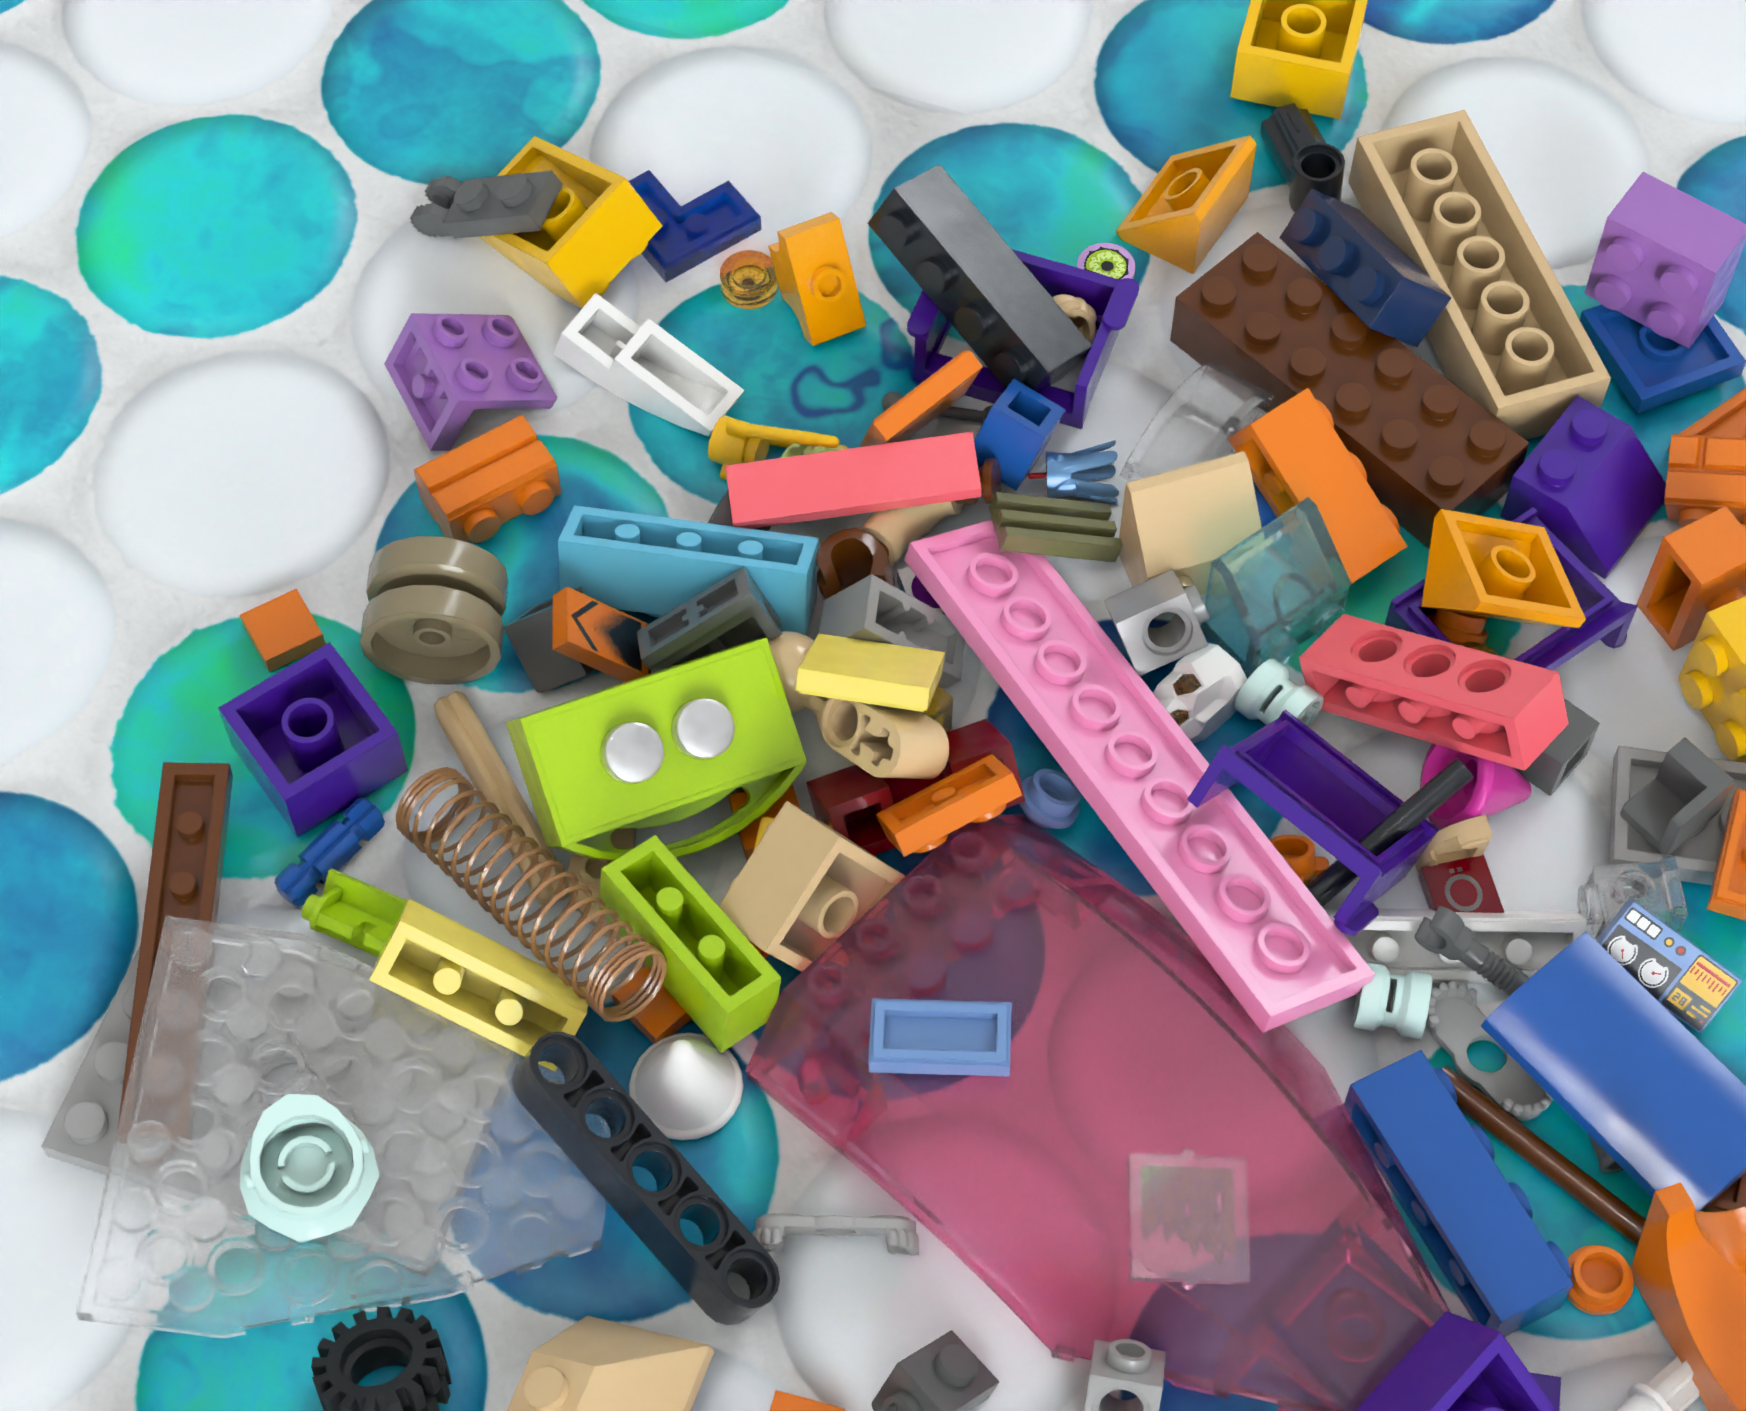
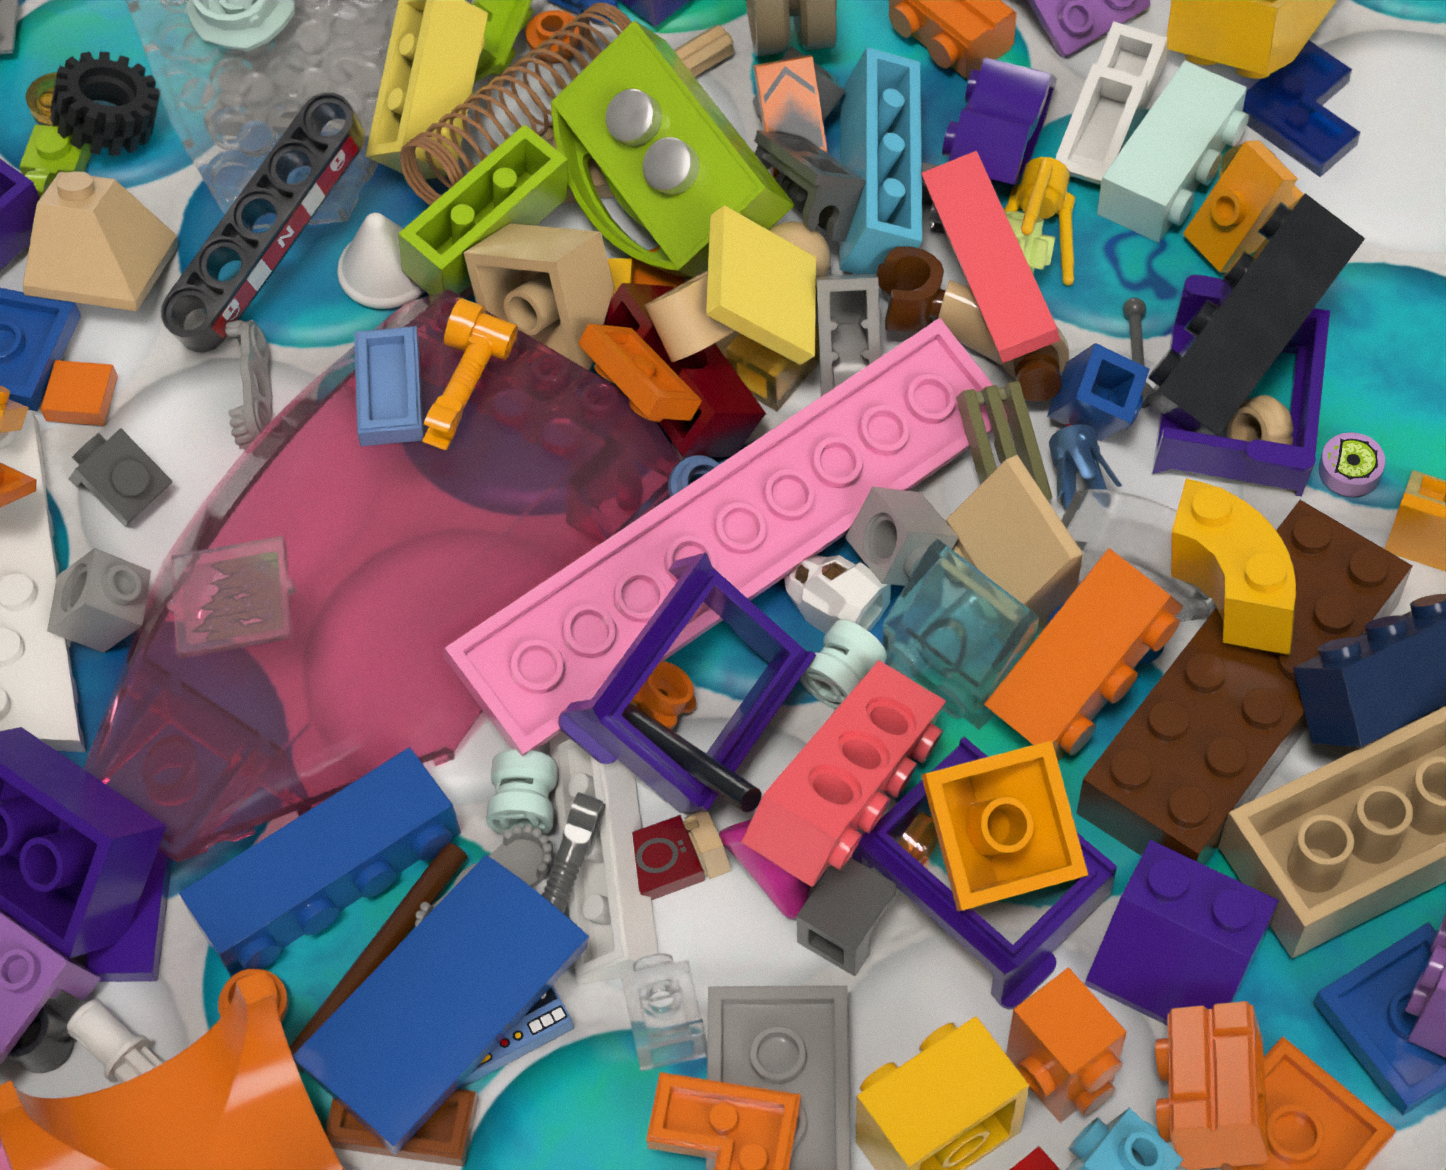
camera: 85 degrees right, 0 degrees up
orange tile [860,350,983,447] -> none
tile [1596,897,1743,1034] -> none
dark grey panel [1620,737,1735,858] -> none
none -> light orange brick [422,298,518,450]
none -> orange plate [526,10,581,63]
none -> dark purple brick [942,57,1057,185]
none -> light aqua brick [1097,61,1249,243]
none -> yellow brick [1171,478,1296,655]

